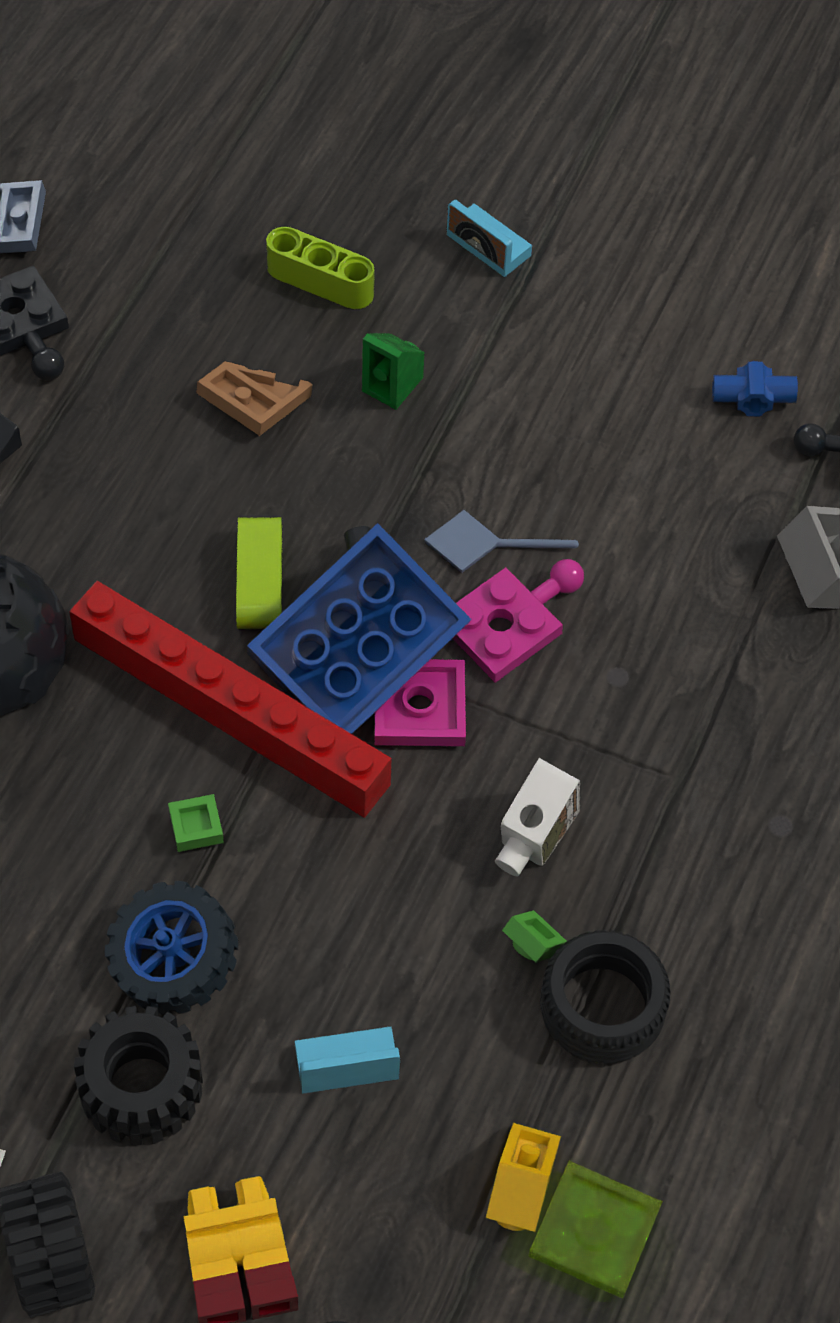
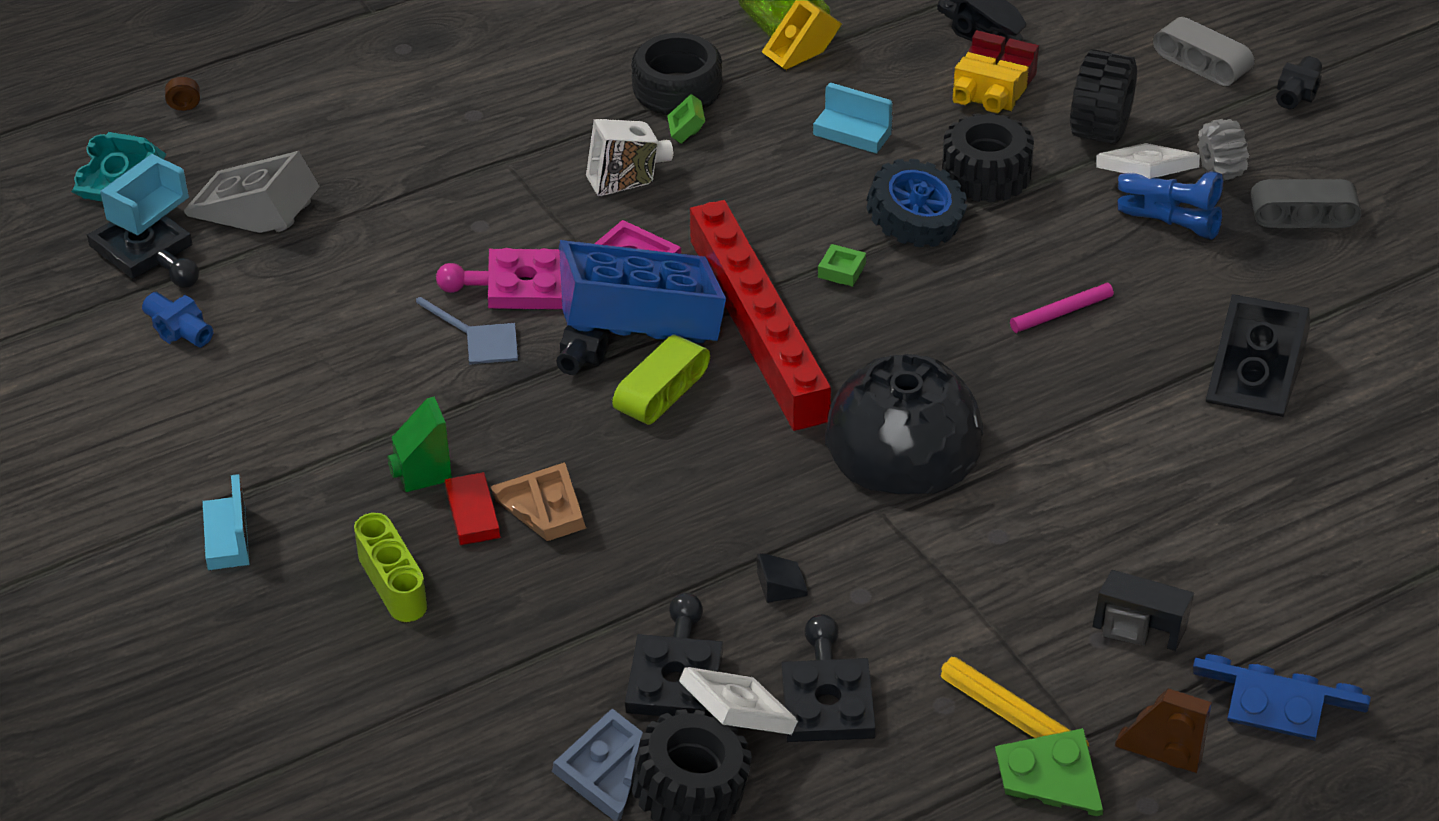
camera: 140 degrees left, 15 degrees down
none -> red tile [445,472,500,545]

